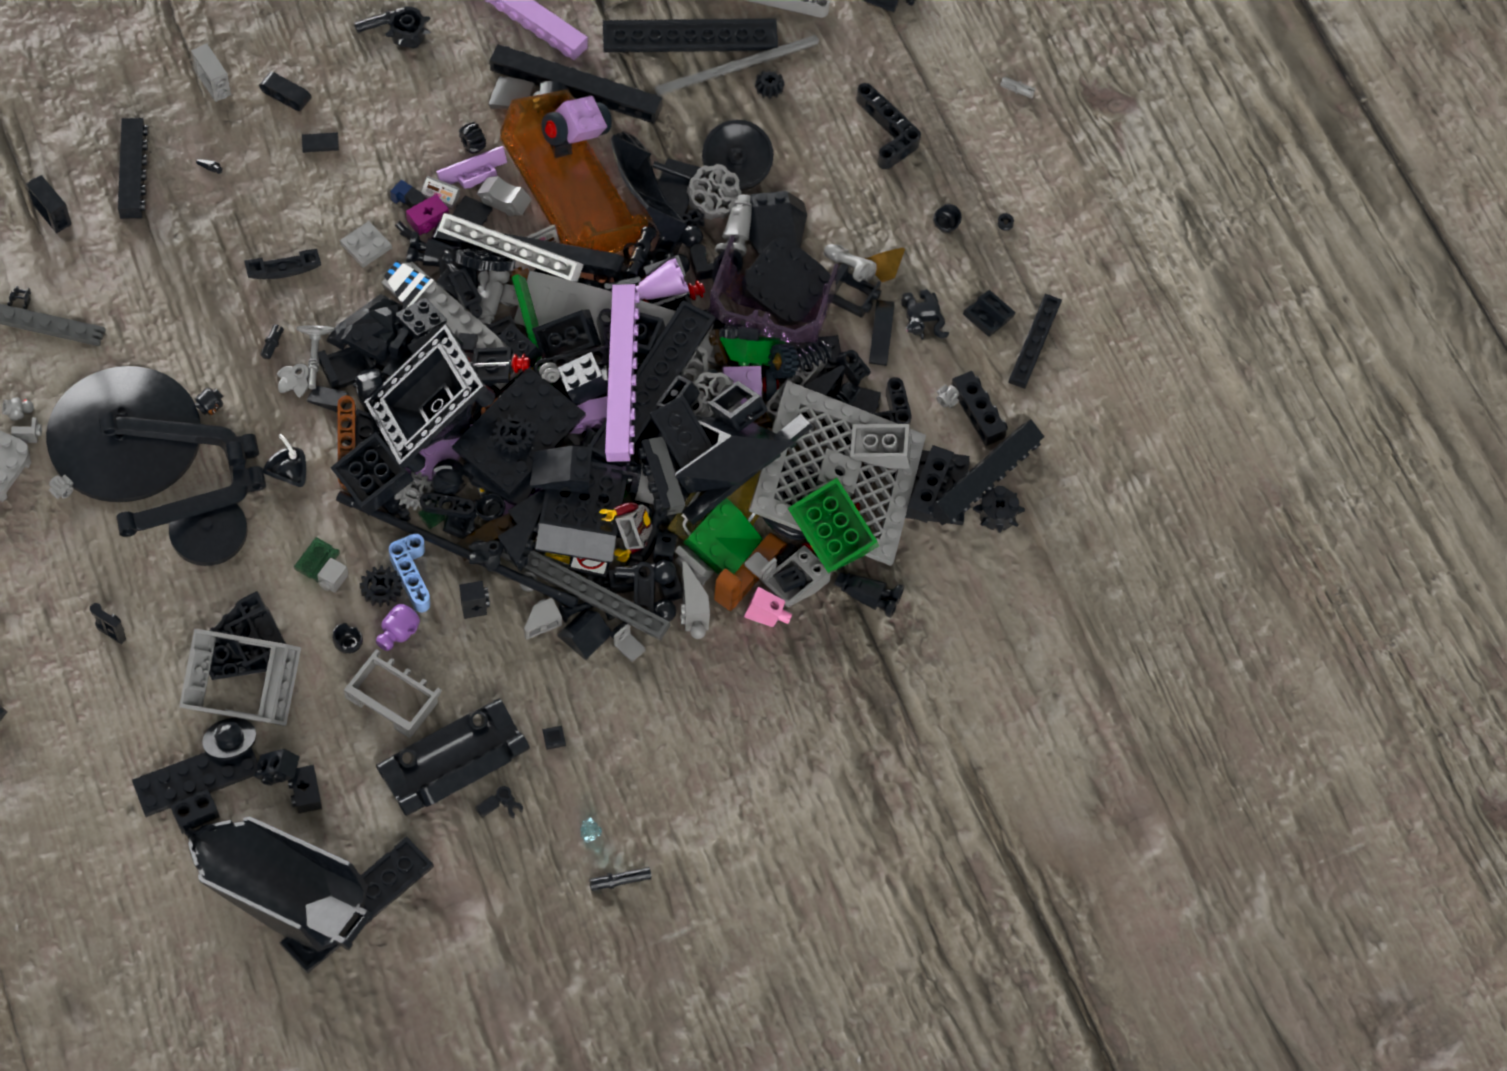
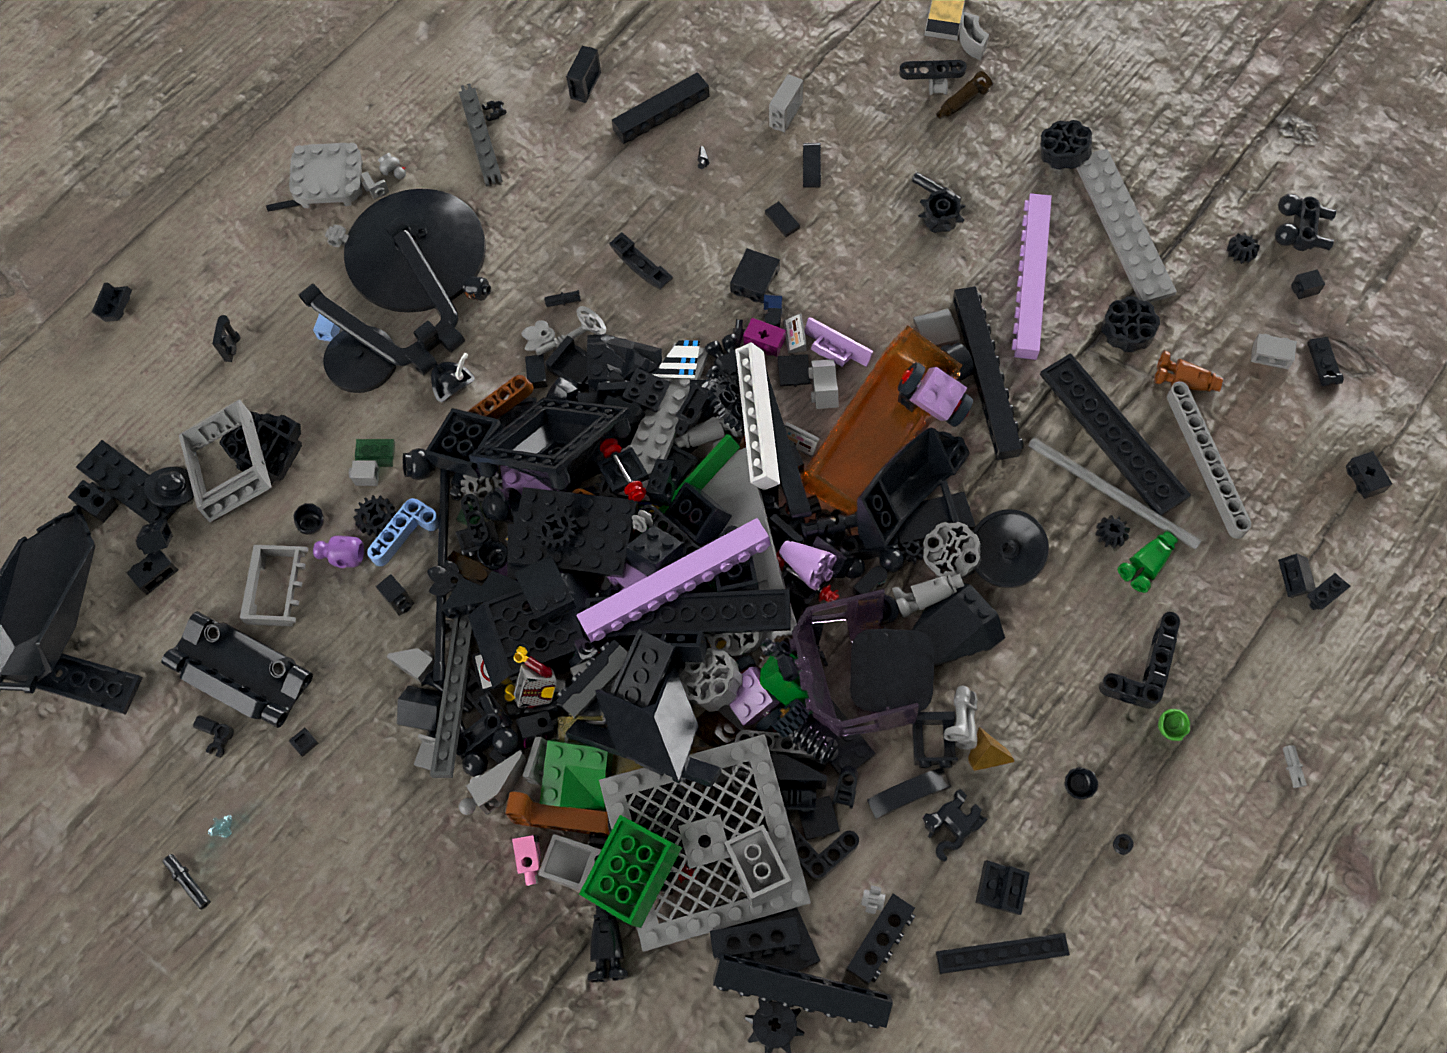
camera: 70 degrees right, 5 degrees up
light grey plate [340,221,392,268] -> none
black tile [458,333,478,353] -> none
black gear [459,122,486,154] -> none
black window [708,381,768,433] -> none
light grey bracket [745,552,777,581] -> none
black bracket [775,565,806,593] -> none
none -> light blue panel [313,314,340,341]
none -> black piece [402,448,435,480]
none -> black panel [730,248,780,303]
none -> green piece [1117,531,1178,593]
none -> bright green hair [1158,709,1190,741]

